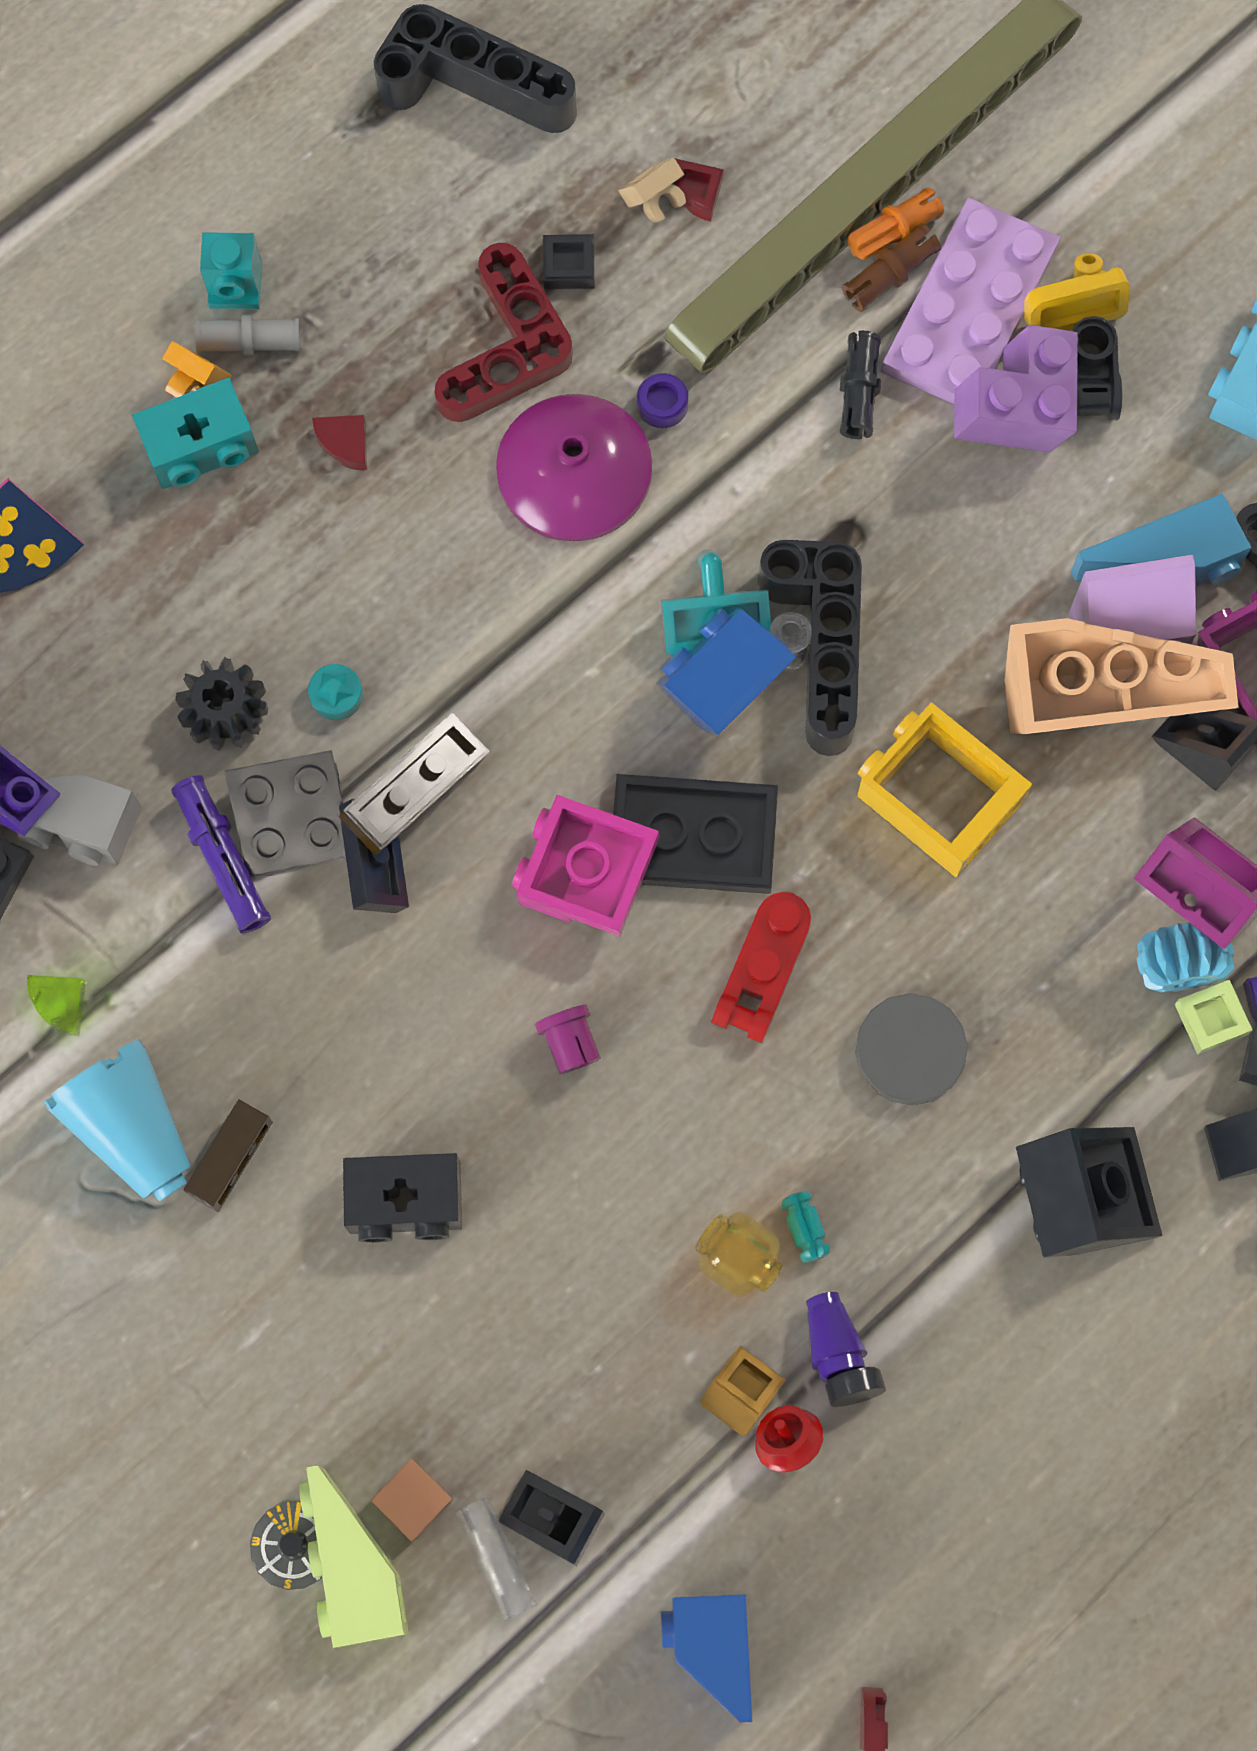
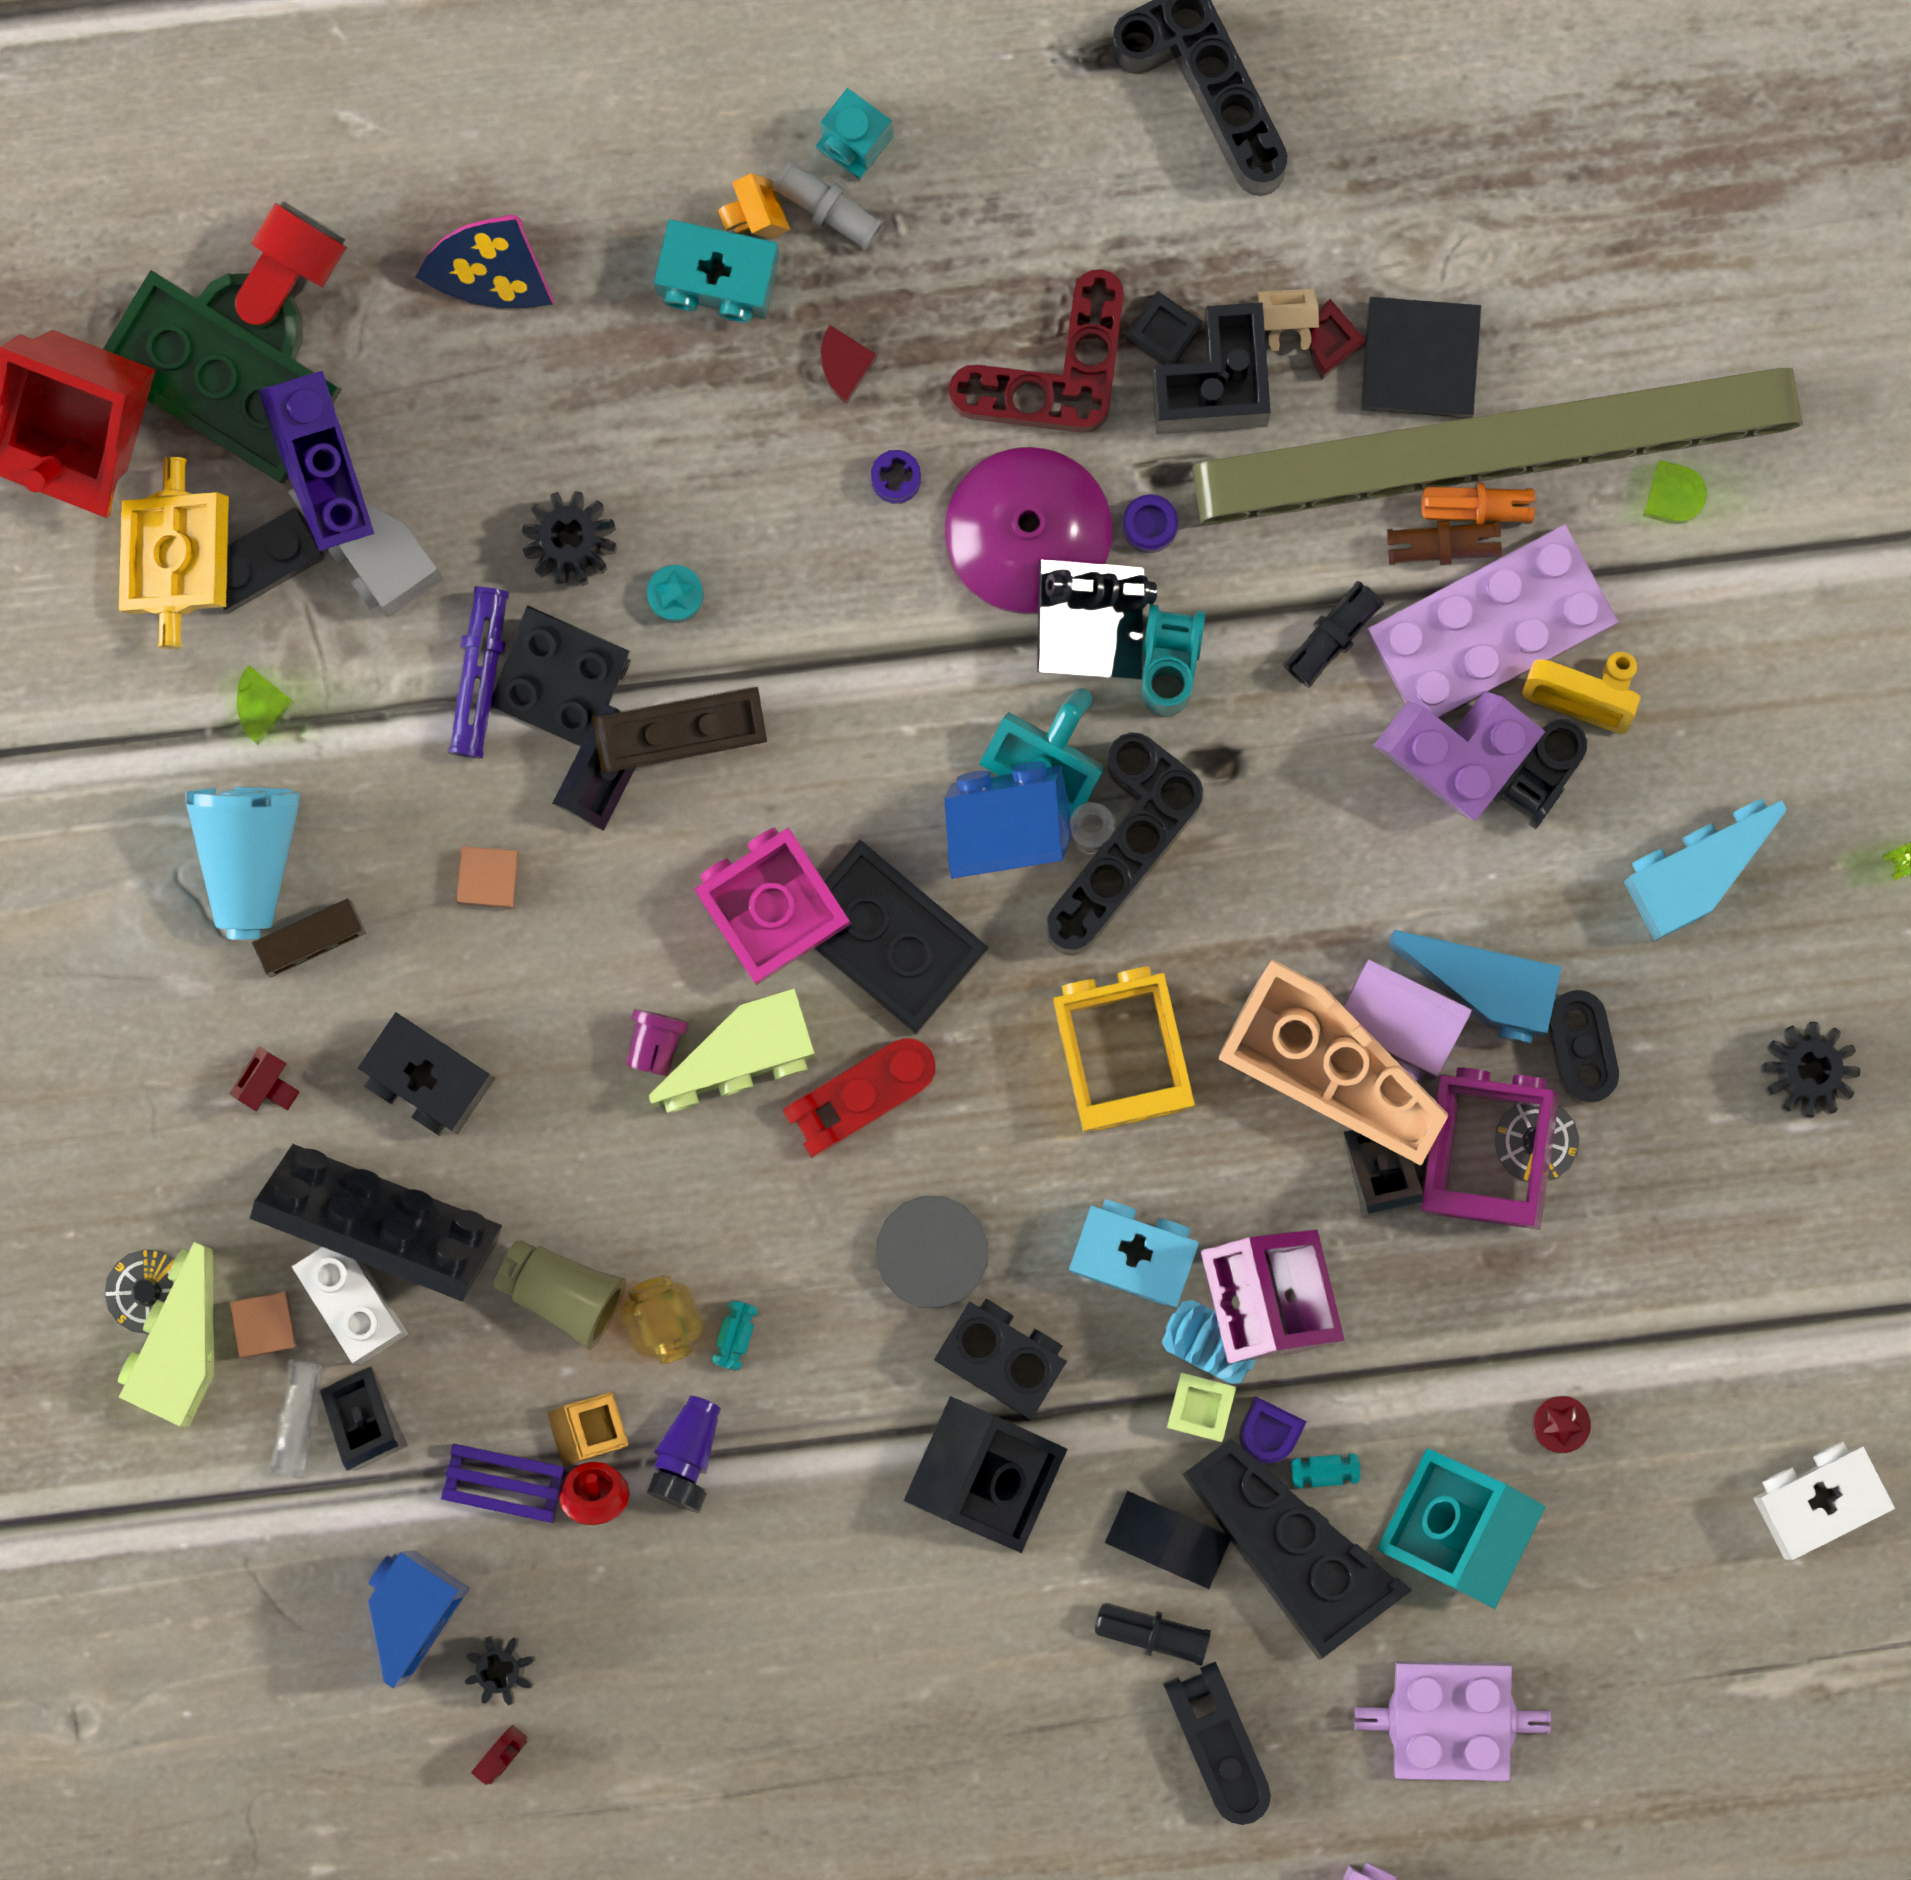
camera: 40 degrees right, 10 degrees up
none -> dark red tile [229,1046,300,1112]
none -> black plate [249,1144,502,1302]
none -> white brick [292,1247,408,1365]
none -> dark purple tile [441,1443,566,1523]
none -> nougat tile [456,846,520,909]
none -> black gear [464,1635,536,1705]
none -> olive plant [494,1240,626,1350]
none -> yellowish green slope [648,988,816,1113]
none -> dark purple bush [871,450,921,504]
none -> black brick [934,1298,1067,1420]
none -> hinge [1037,560,1158,680]
none -> medium azure brick [1068,1199,1199,1309]
none -> teal piece [1141,604,1206,717]
none -> black brick [1152,302,1271,434]
none -> black tile [1361,297,1481,418]
none -> clear neon green tile [1643,459,1707,525]

